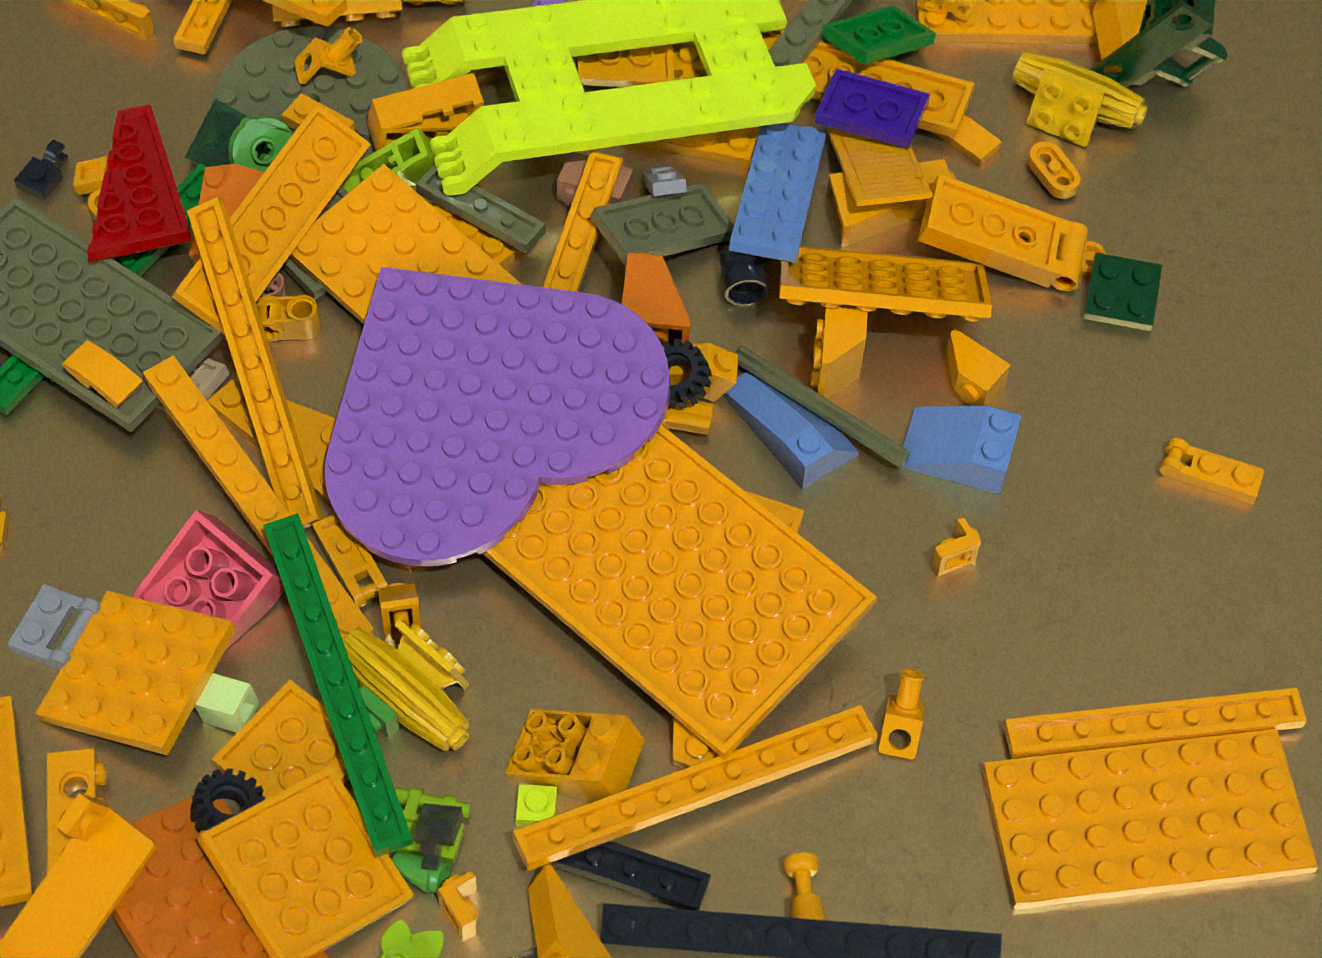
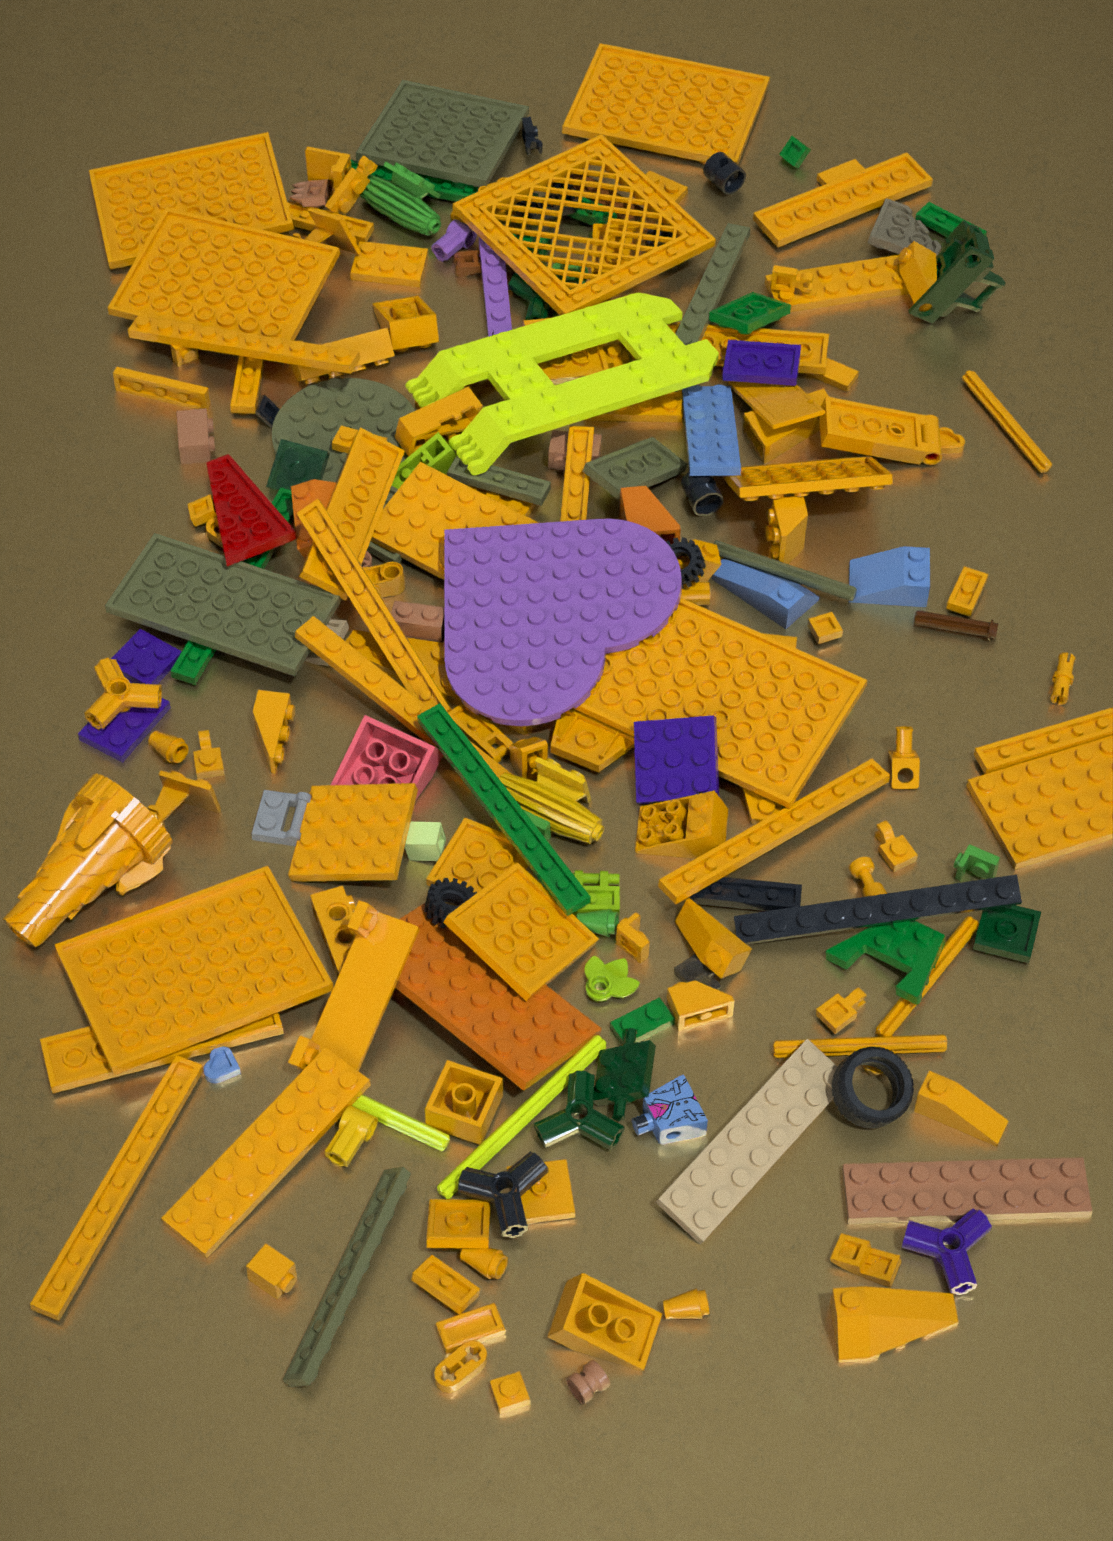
camera: 10 degrees left, 5 degrees down
black plate [14,139,69,201] -> none
light orange slope [61,340,143,409] -> none
bright green plate [228,115,292,172] -> none
light orange bracket [294,27,363,85] -> none
clear smoke plate [414,803,463,871] -> none
neon yellow plate [516,784,557,826] -> none
light grey plate [642,164,687,196] -> none
light orange bracket [931,517,981,577] -> none
light orange slope [946,328,1011,406] -> none
yellow plate [1012,51,1148,148] -> none
light orange plate [1028,141,1081,199] -> none
dark green plate [1083,252,1162,331] -> none
light orange plate [1160,438,1265,505] -> none
none -> nougat brick [177,409,215,464]
none -> light orange slope [253,690,295,774]
none -> black slope [255,394,280,429]
none -> nougat brick [391,600,445,643]
none -> light orange wing [551,708,635,773]
none -> dark purple plate [634,715,719,804]
none -> light orange plate [807,612,843,644]
none -> light orange plate [874,820,918,872]
none -> reddish brown axle [914,610,998,640]
none -> light orange plate [946,566,989,617]
none -> bright green bracket [953,844,1000,881]
none -> light orange axle [962,370,1052,473]
none -> light orange pin [1050,652,1076,705]

